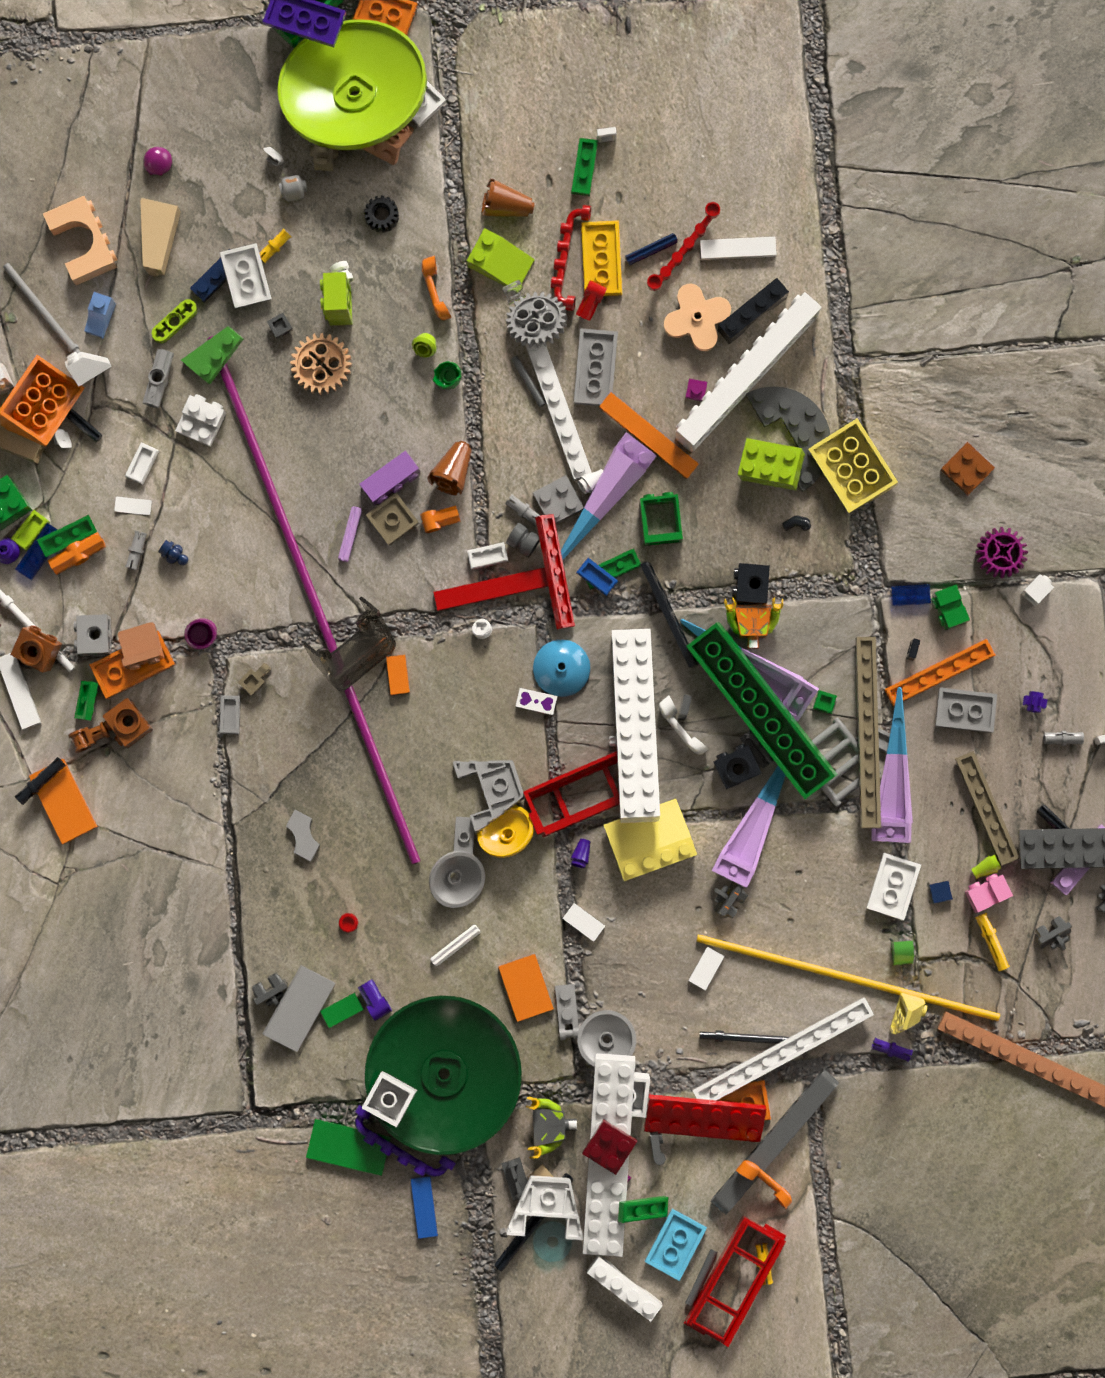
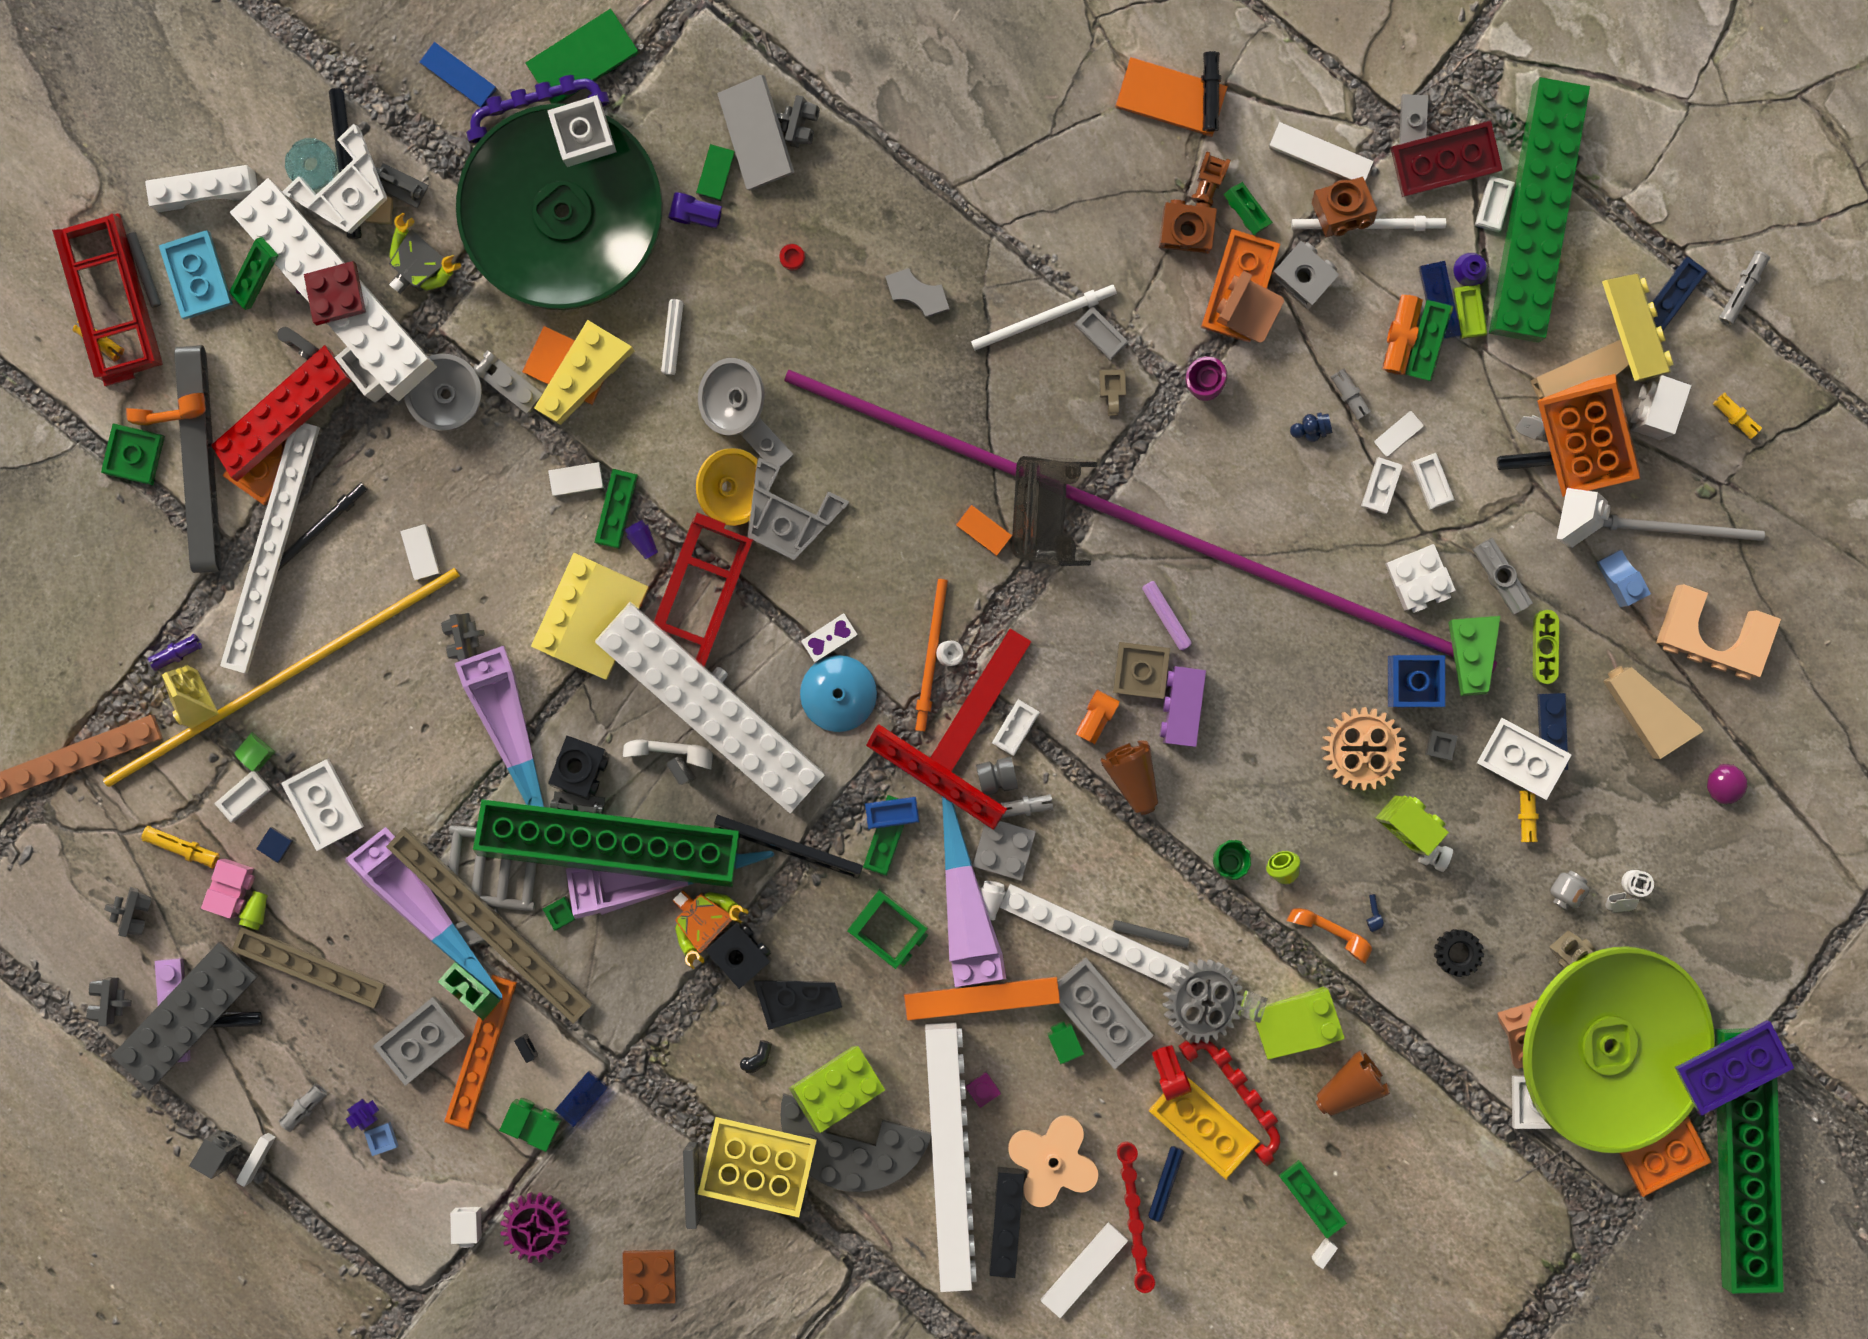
camera: 130 degrees right, 5 degrees up
none -> green tile [101,423,165,485]
none -> white tile [214,771,272,823]
none -> medium blue plate [364,1122,398,1156]
none -> green brick [438,962,500,1021]
none -> light yellow wedge [534,320,635,425]
none -> green tile [594,469,638,549]
none -> dark grey tile [683,1141,701,1229]
none -> black wing [754,980,843,1030]
none -> orange bar [915,579,948,732]
none -> white bar [971,285,1117,351]
none -> green brick [1047,1021,1084,1065]
none -> white plate [1361,457,1403,514]
none -> dark blue hand [1366,894,1384,932]
none -> blue brick [1388,655,1445,707]
none -> white wheel [1621,870,1654,897]

